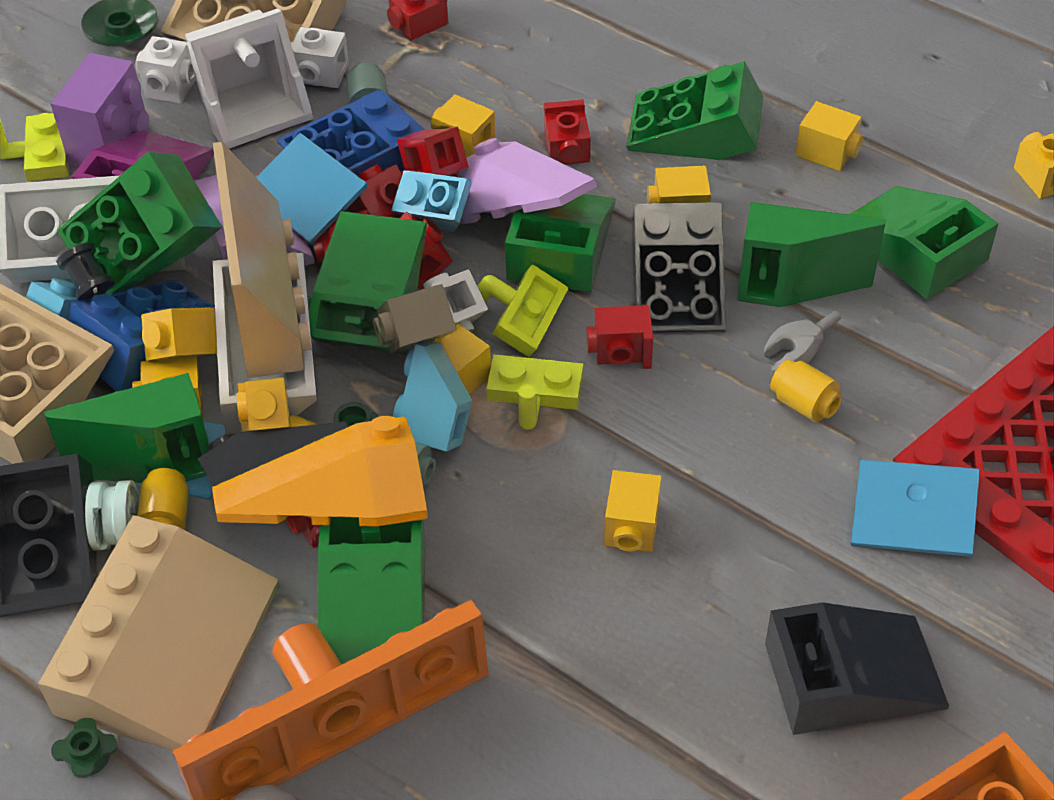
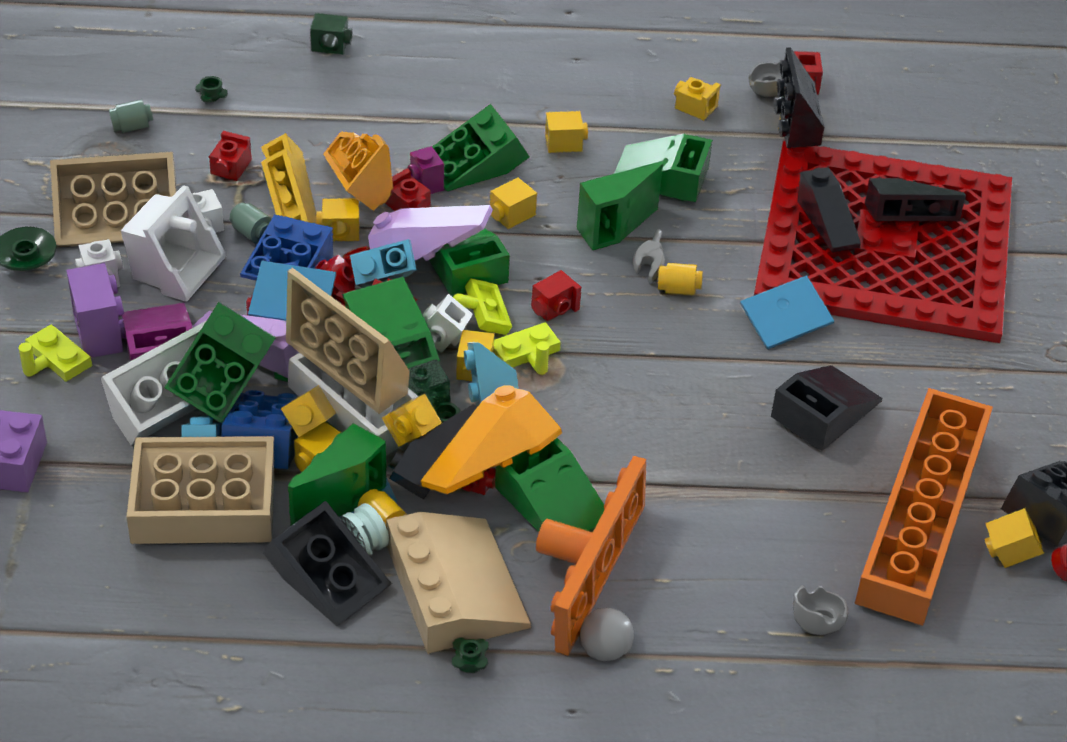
camera: 40 degrees left, 5 degrees down
black bush [56,242,115,301] -> none
dark tan brick [373,284,457,354] -> none
red brick [397,126,469,176] -> none
yellow brick [604,470,661,552] -> none
black slope [632,202,726,332] -> none
none -> yellow wedge [261,133,316,223]
none -> light orange wedge [323,132,393,211]
none -> magenta brick [407,146,444,194]
none -> clear green brick [408,359,451,408]

